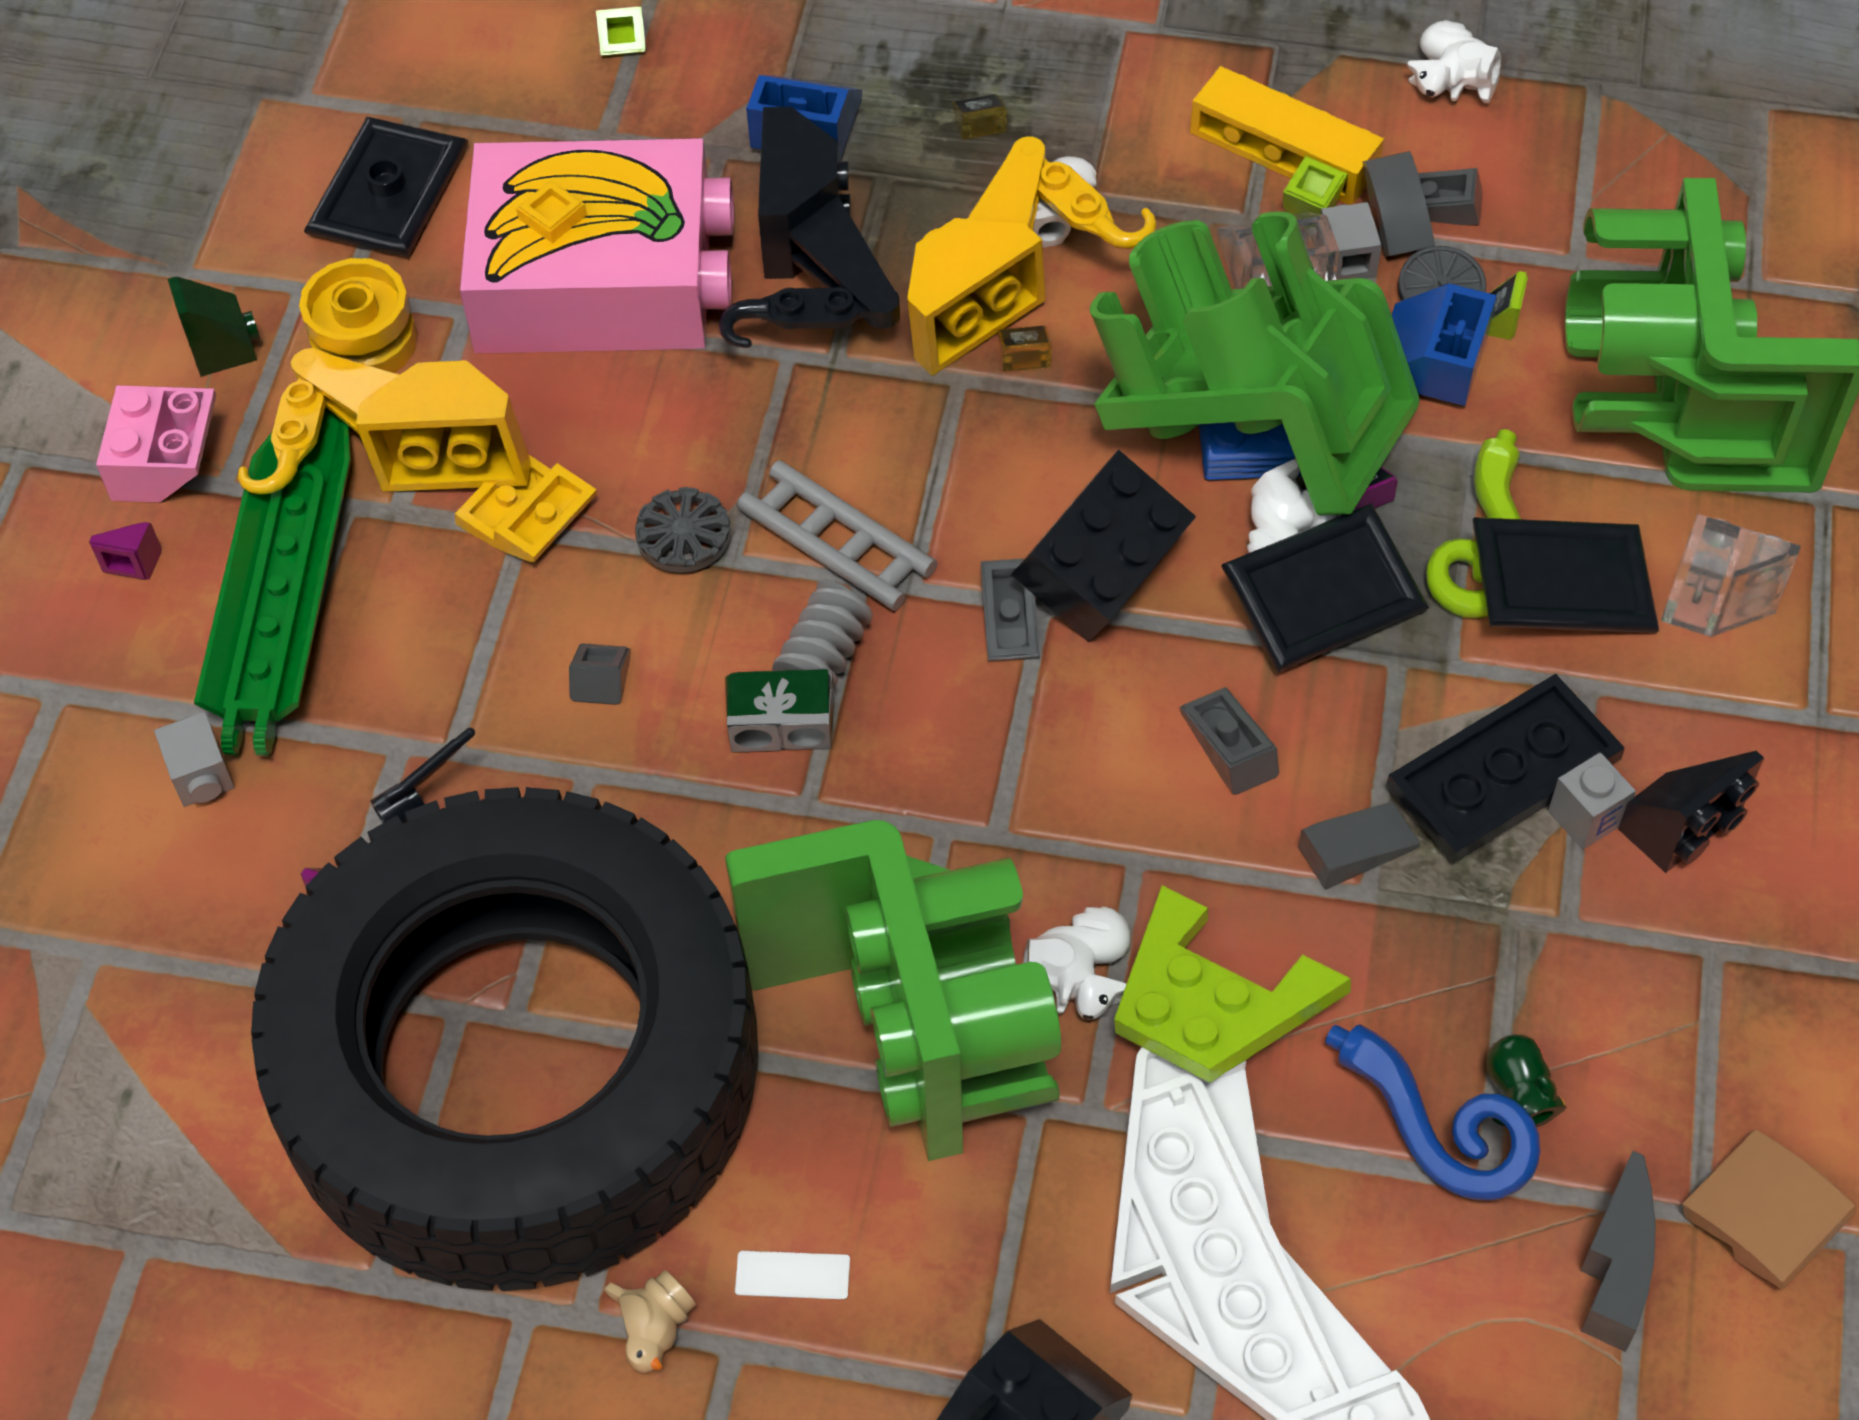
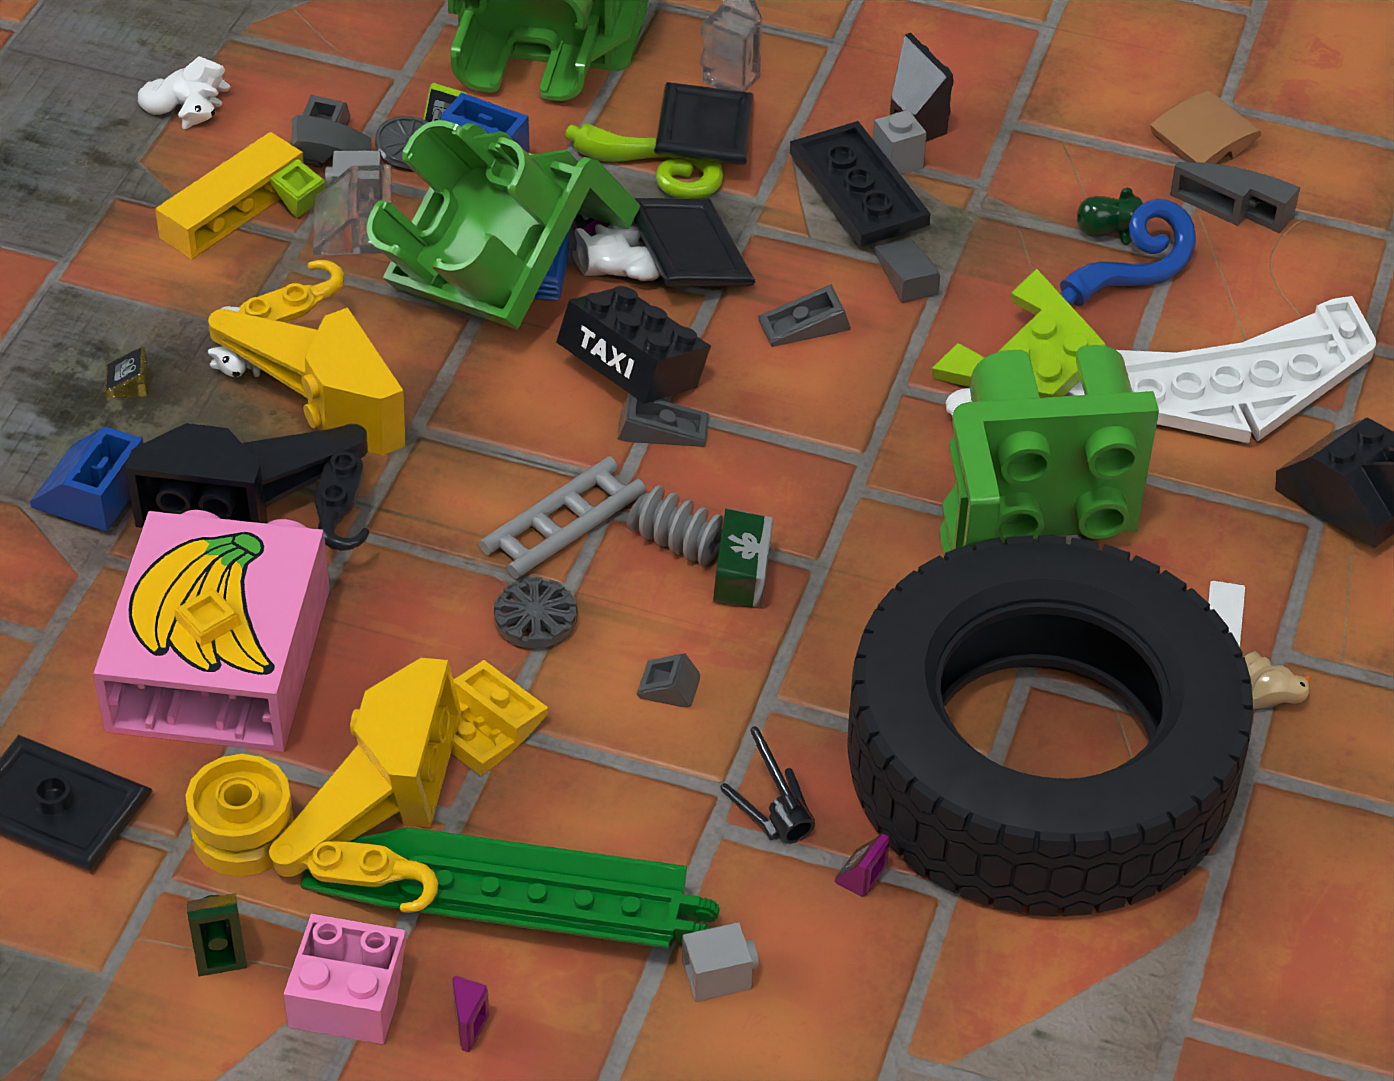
camera: 85 degrees left, 10 degrees down
clear yellow slope [998,325,1052,372] -> none

